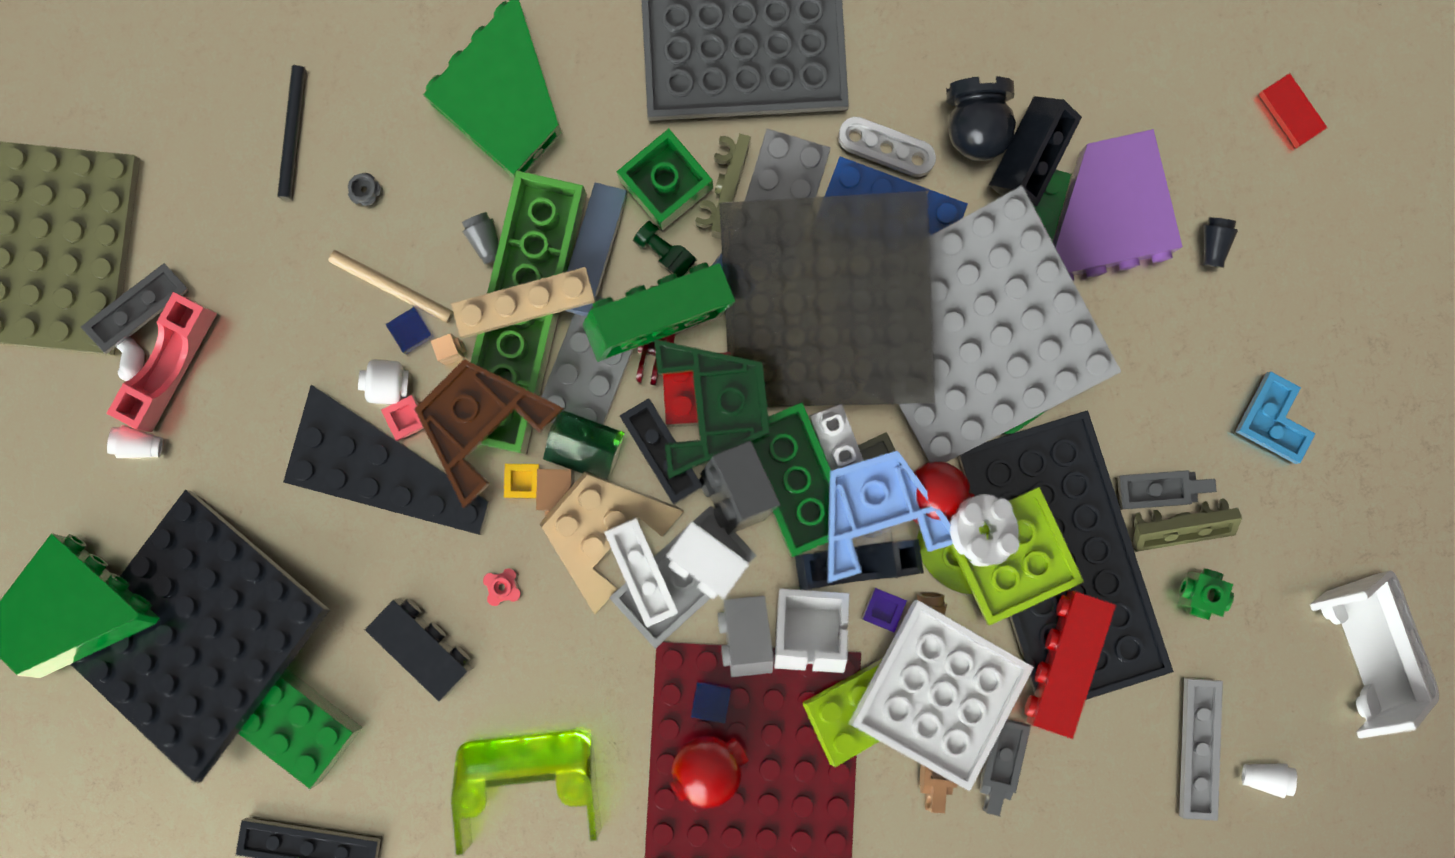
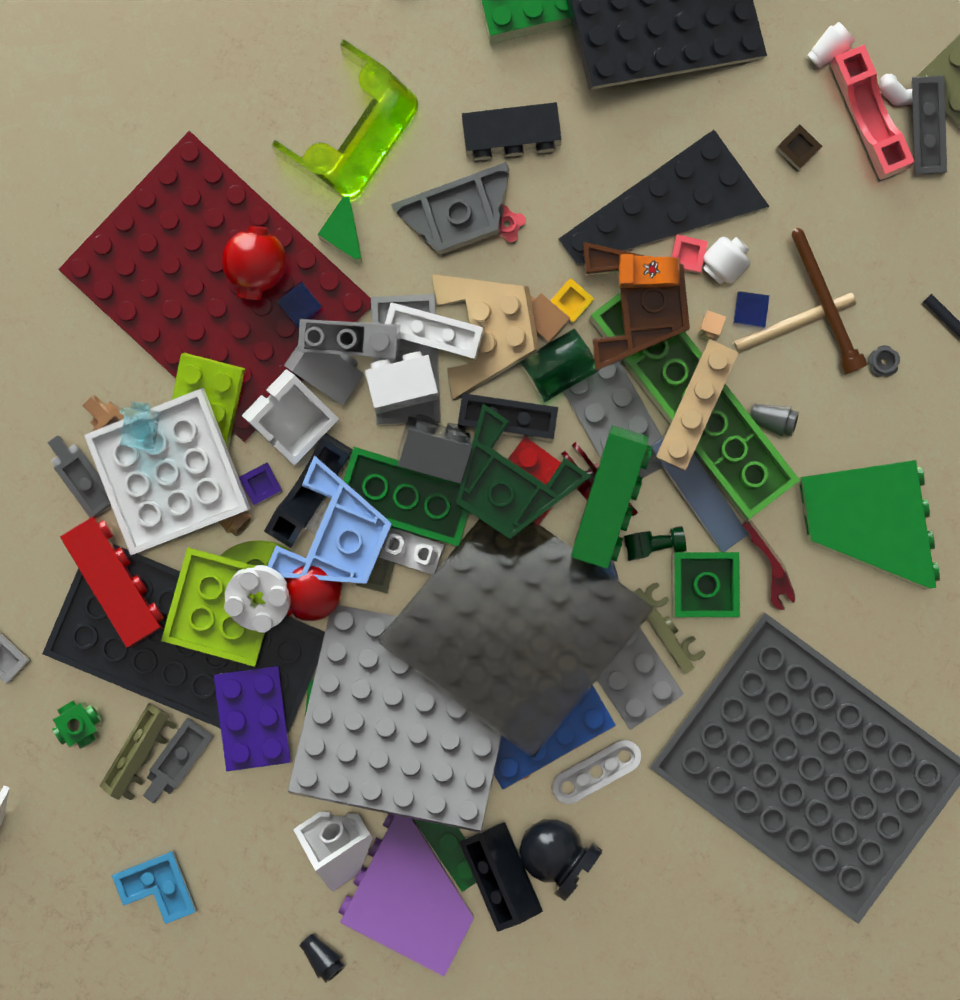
camera: 130 degrees right, 0 degrees up
none -> clear light blue bracket [120,401,160,450]
none -> dark purple plate [214,666,291,772]
none -> white slope [293,812,373,892]
none -> light grey slope [298,319,401,358]
none -> green slope [318,196,363,264]
none -> dark grey wing [391,162,510,255]
none -> orange leg [619,254,680,288]
none -> dark red arm [742,520,796,610]
none -> dark brown plate [776,124,822,171]
none -> reddish brown piece [791,228,868,375]

